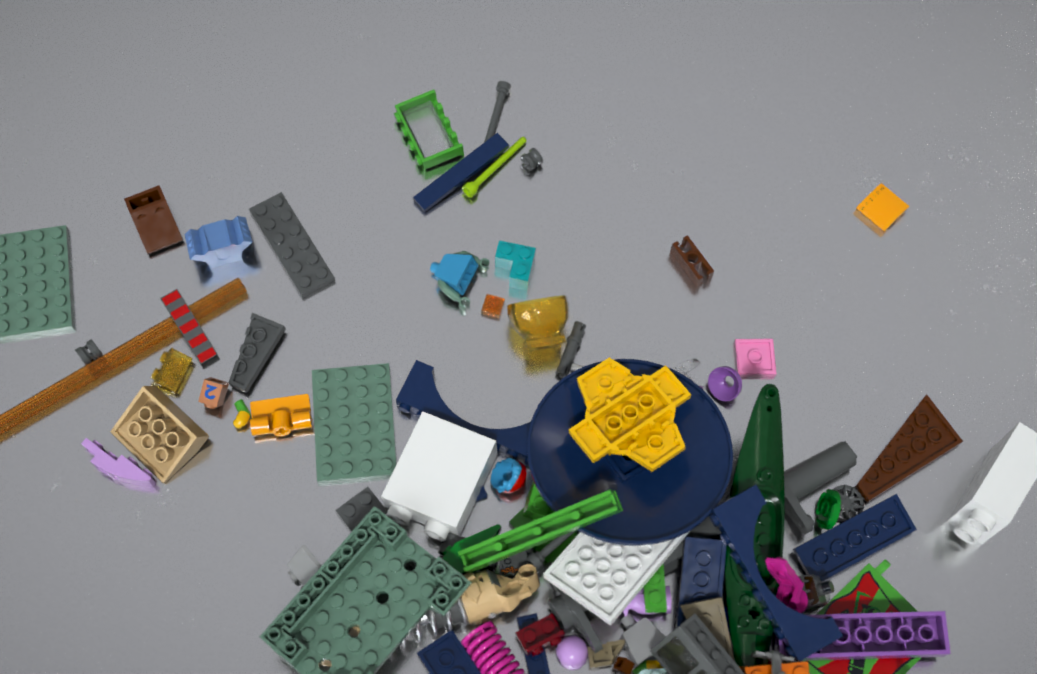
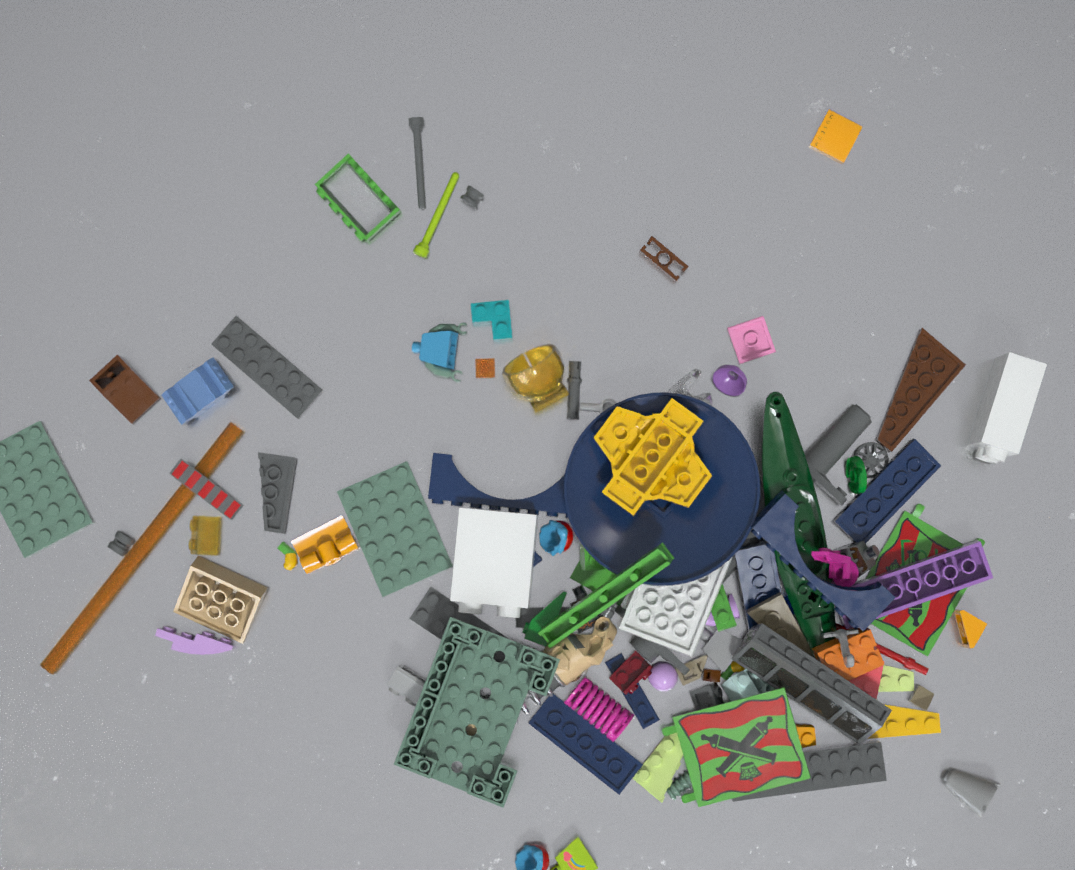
camera: 15 degrees left, 20 degrees up
nougat brick [198,377,229,409] -> none
dark blue tile [413,132,509,212] -> none

